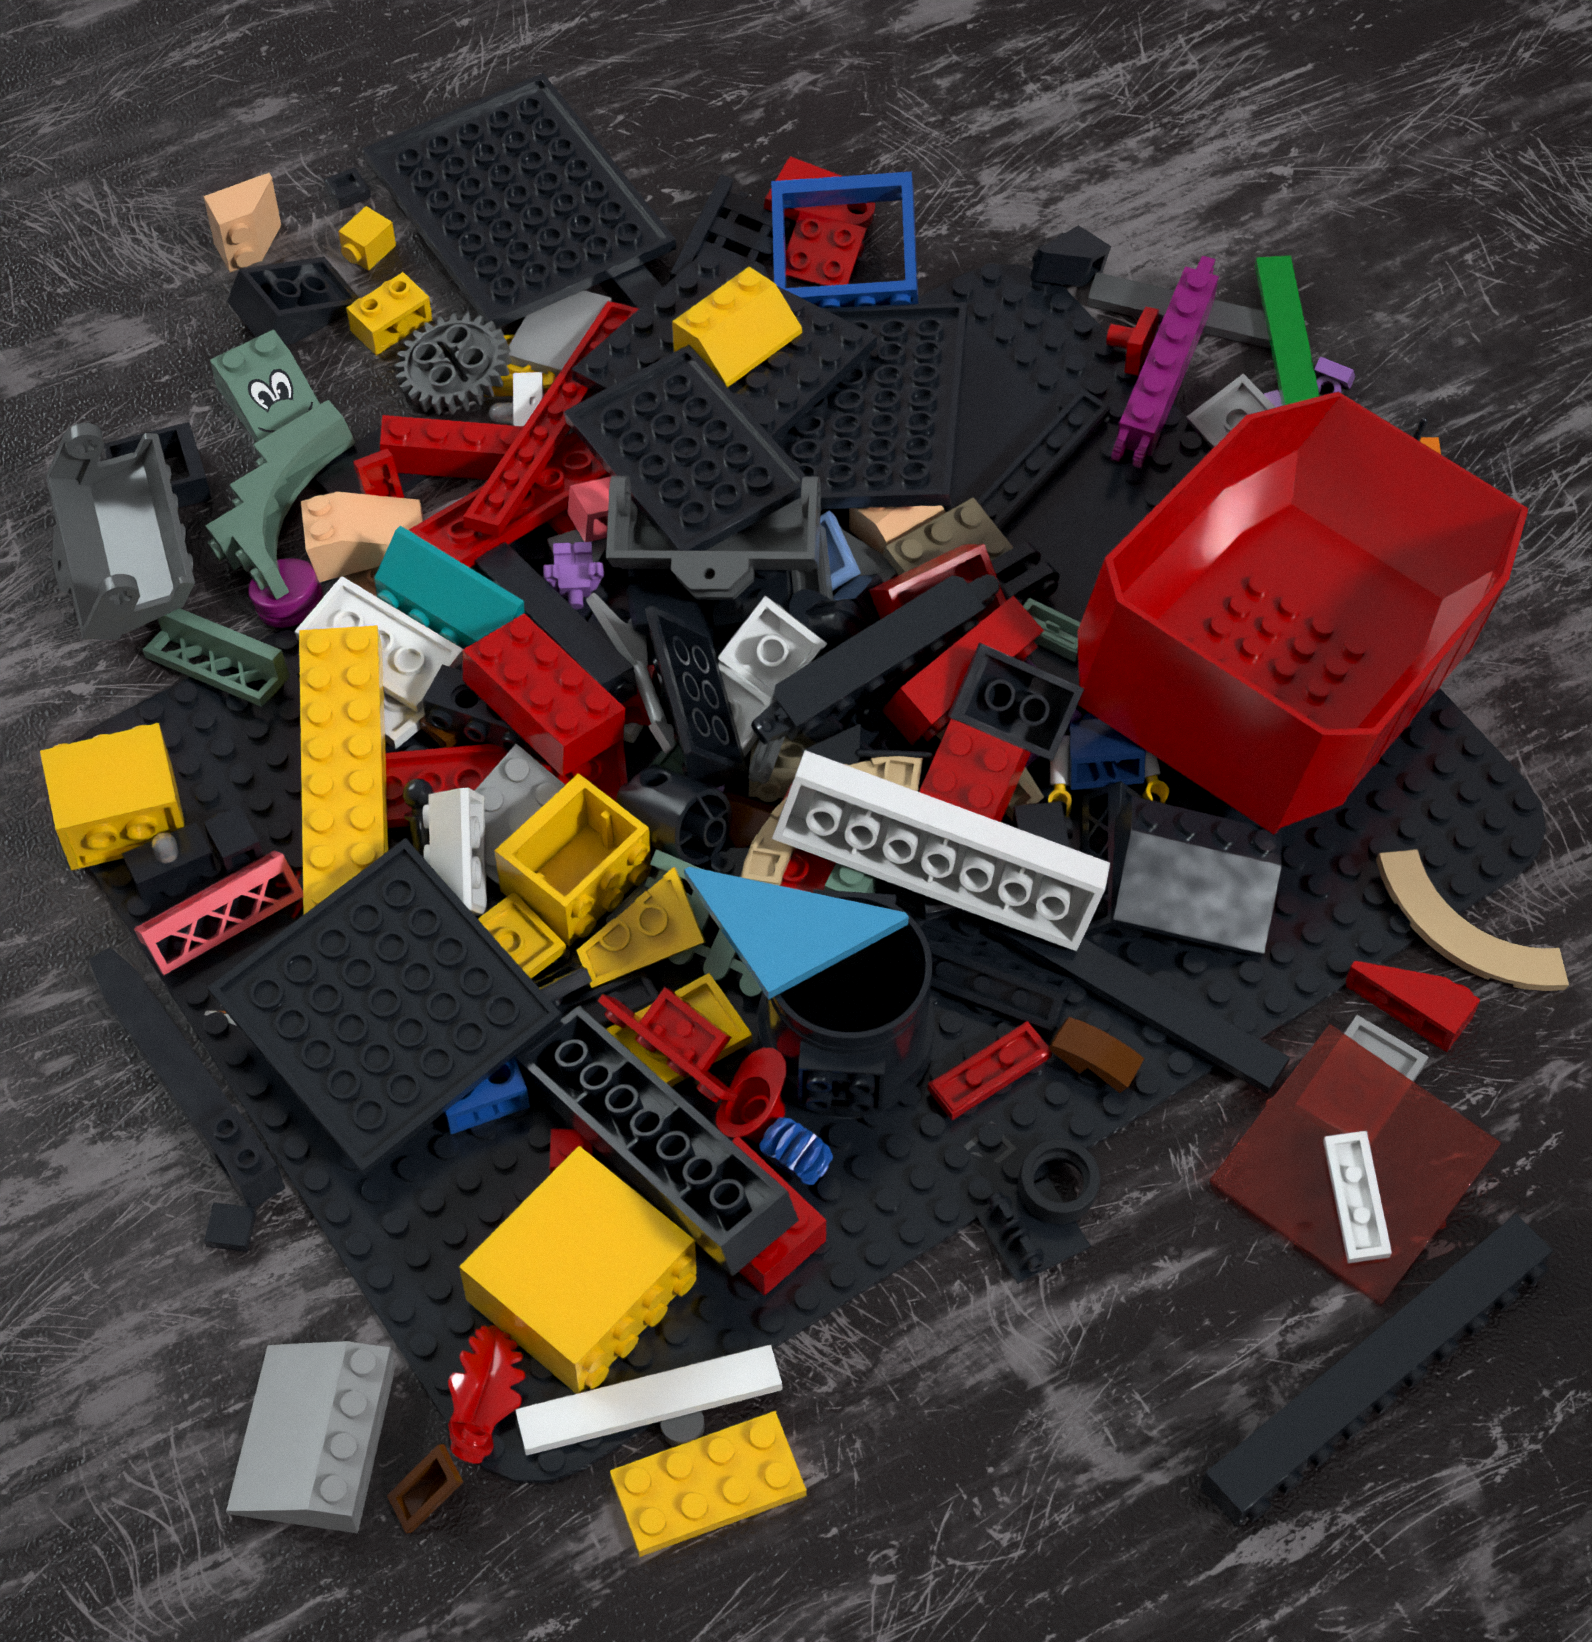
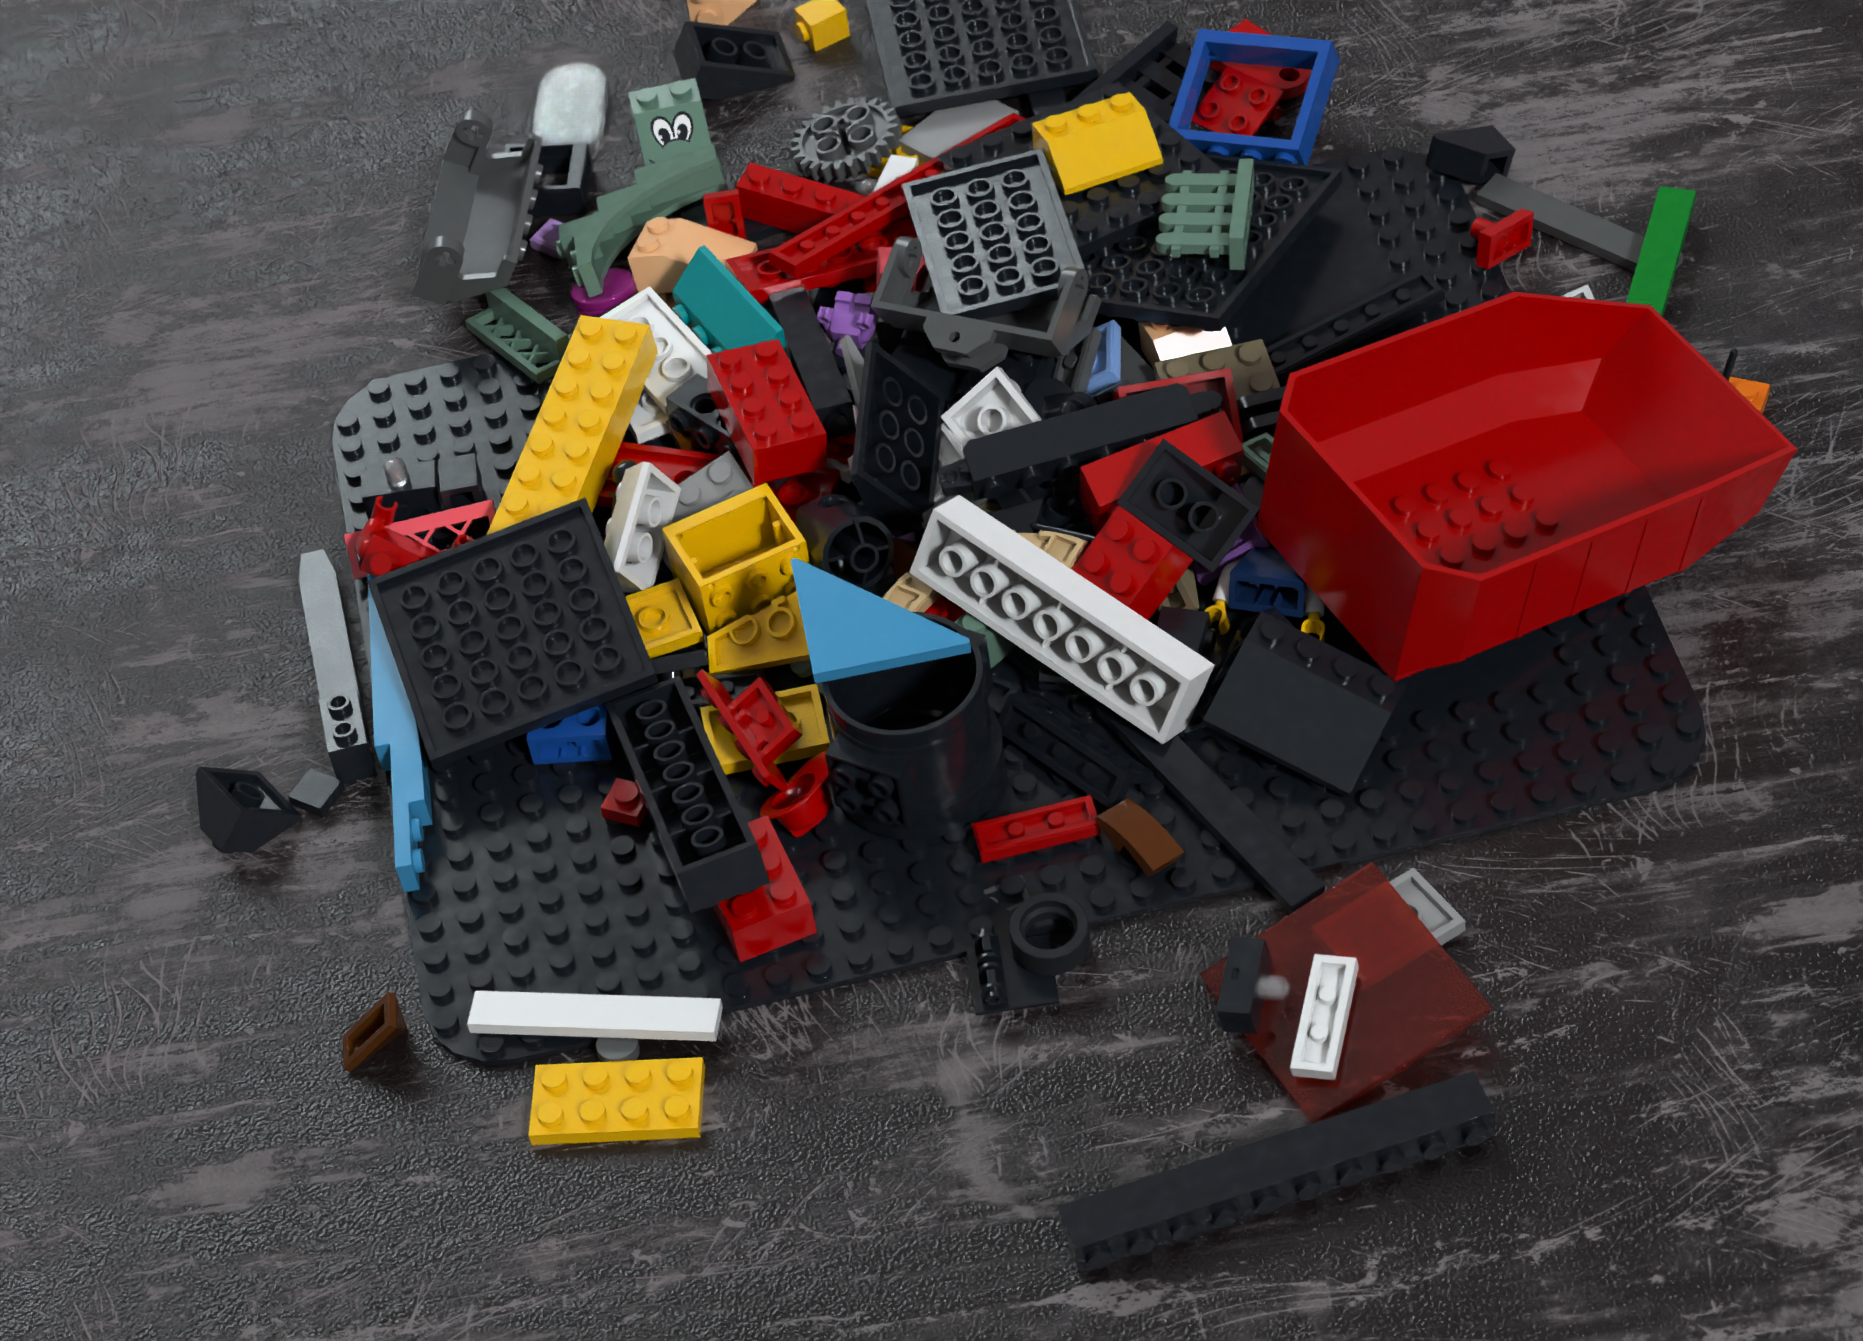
camera: 30 degrees right, 10 degrees down
yellow container [40,723,185,871] -> none
light grey slope [226,1341,396,1533] -> none
yellow brick [347,272,432,356] -> none
red plant [448,1325,525,1464] -> none
yellow brick [459,1146,697,1394] -> none
blue gear [759,1117,833,1185] -> none
magenta hinge [1111,255,1219,468] -> none
medium lavender tile [1314,357,1355,393] -> none
red slope [1345,961,1480,1052] -> none
tan tile [1376,850,1569,991] -> none
none -> black slope [196,767,301,854]
none -> red torso [355,496,467,577]
none -> dark azure slope [367,573,433,892]
none -> lavender tile [529,218,564,259]
none -> clear tile [532,63,608,152]
none -> sand green fence [1155,159,1255,270]
none -> black piece [1216,936,1291,1035]

